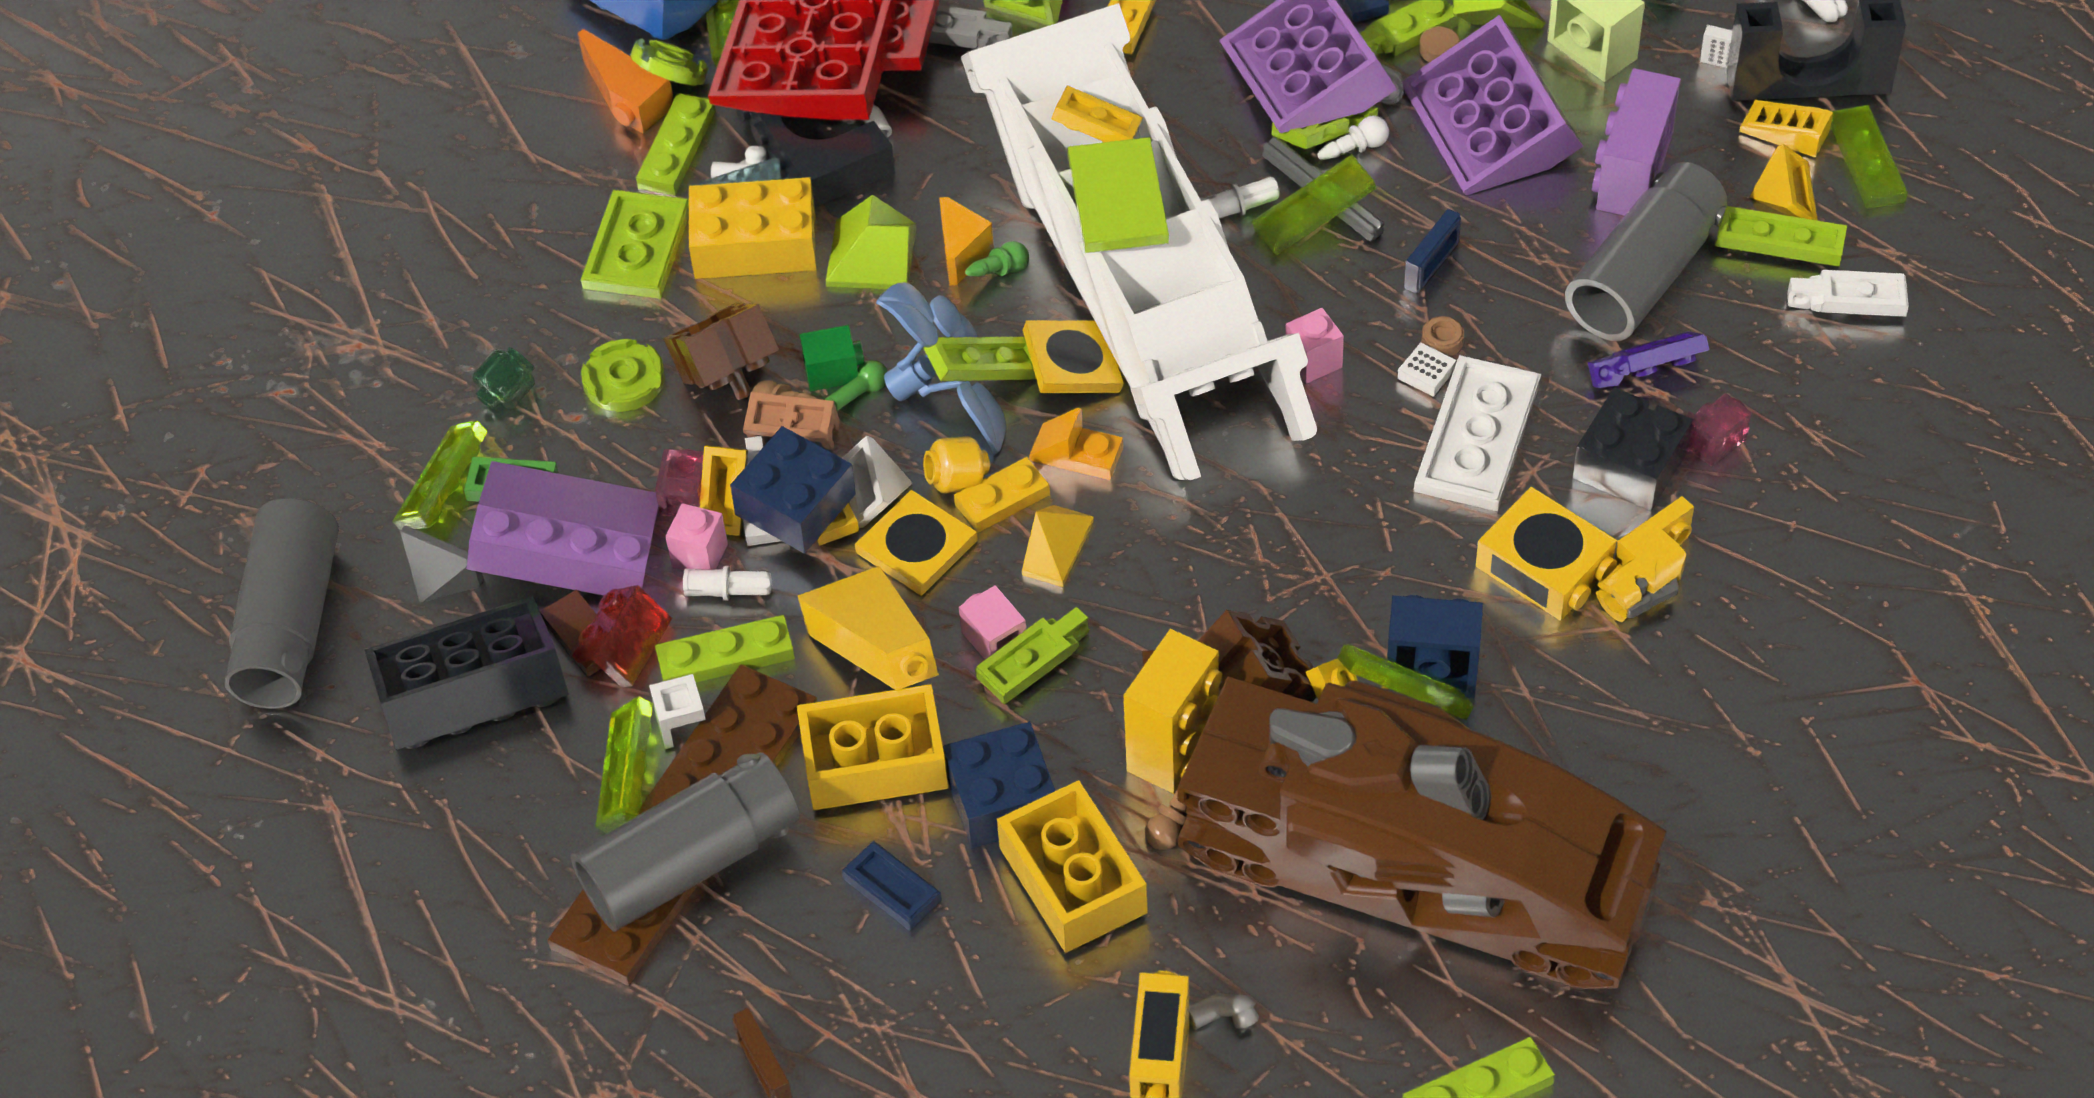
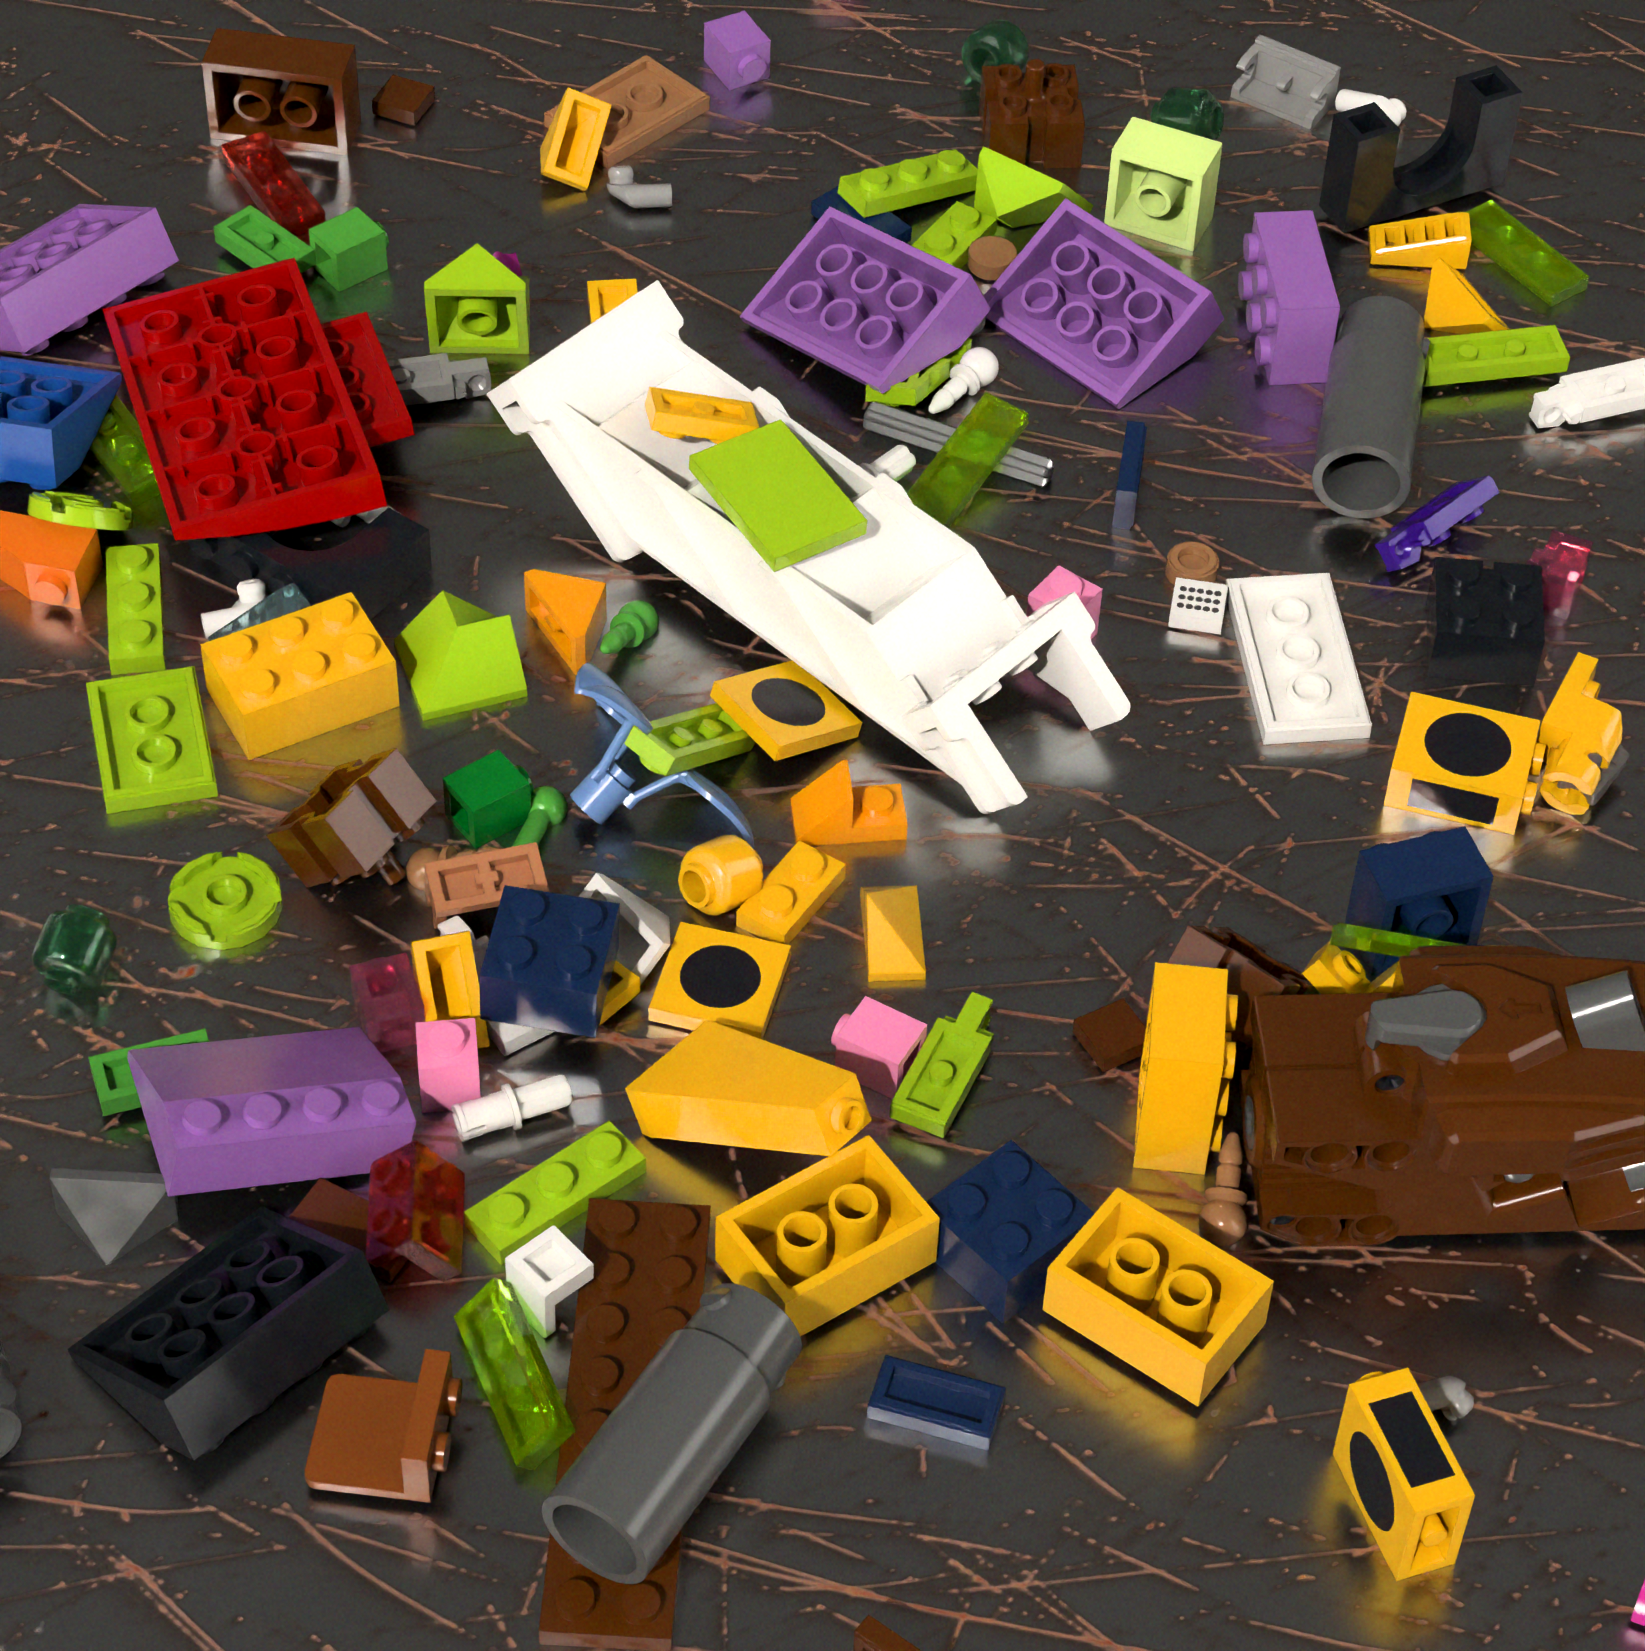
camera: 30 degrees left, 5 degrees down
clear neon green plate [392,420,488,530] -> none
white tile [1700,25,1732,68] -> none
none -> dark orange bracket [305,1349,463,1503]

